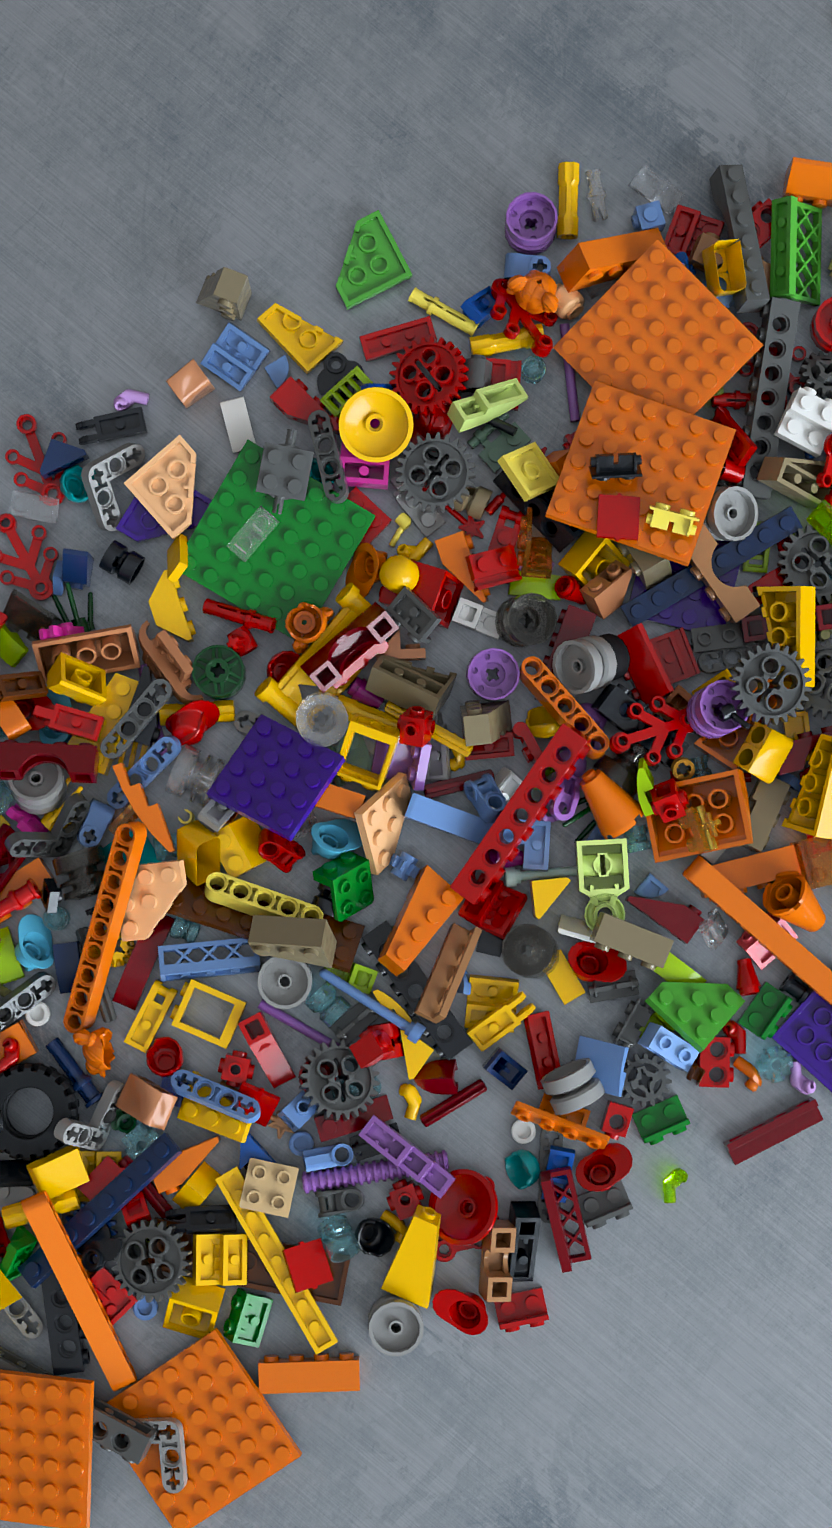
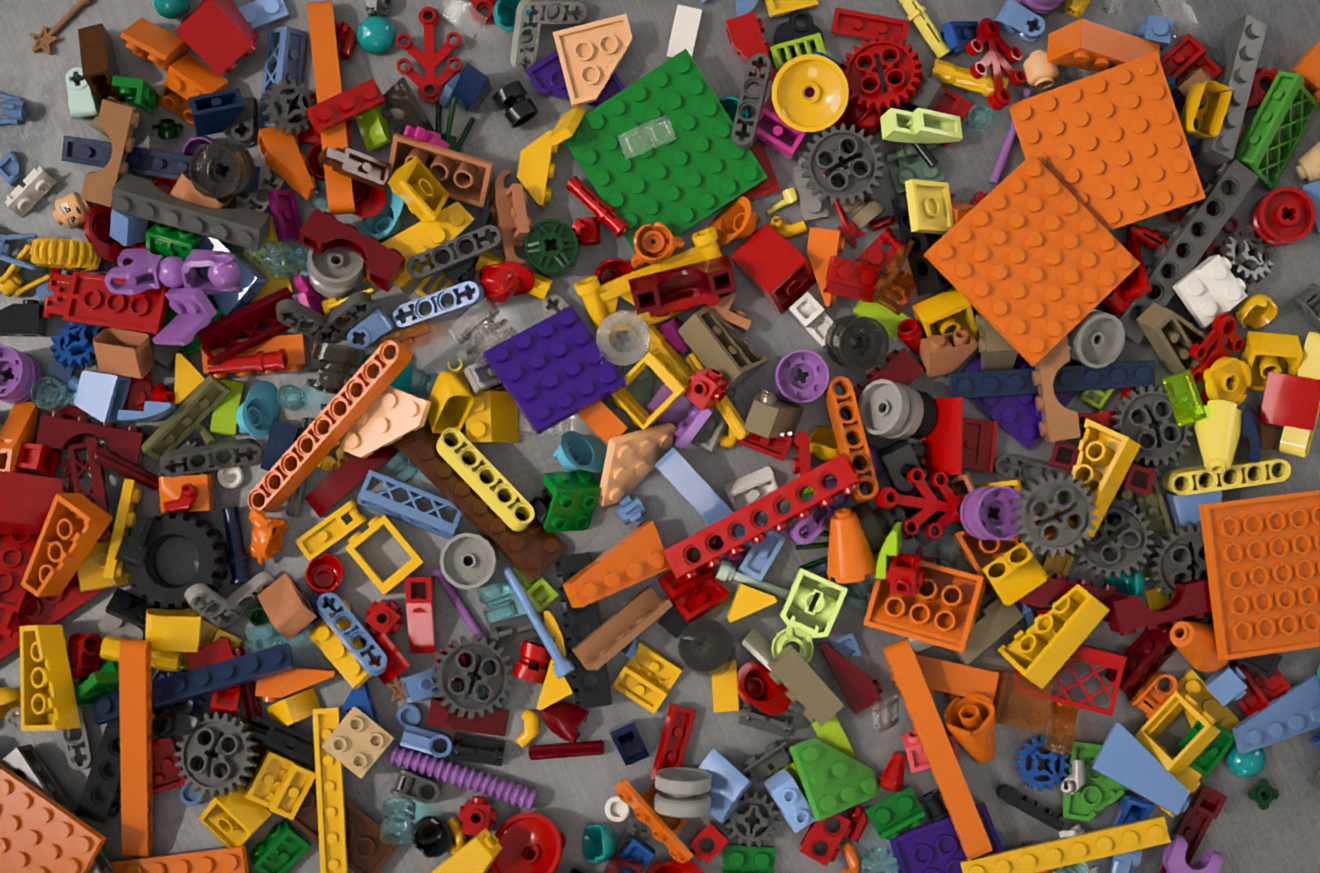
camera: 30 degrees right, 0 degrees up
red hinge [33,703,105,743] -> none
black plate [41,878,62,913] -> none
orange slope [112,763,176,853] -> none
dark tan wedge [248,915,337,968] -> none
dark grey plate [255,429,314,515] -> none
red piece [258,828,306,873] -> none
red piece [282,1238,333,1293] -> none
red brick [349,1028,395,1069] -> none
medium lavender slope [359,1115,456,1198] -> none
yellow hair [379,555,420,594] -> none
dark grey bracket [386,587,442,644] -> none
dark red axle [423,769,495,799] -> none
medium blue piece [464,773,507,824] -> none
yellow hinge [467,991,536,1051] -> none
orange hair [506,270,558,314] -> none
black hinge [589,452,642,481] -> none
red piece [596,493,640,542] -> none
light yellow hinge [645,502,699,537] -> none
pearl gold bush [671,757,695,781] -> none
clear yellow hips [678,805,722,853] -> none
reddish brown hand [686,1059,705,1084] -> none
dark grey hinge [691,622,744,653] -> none
black hand [718,703,751,730] -> none

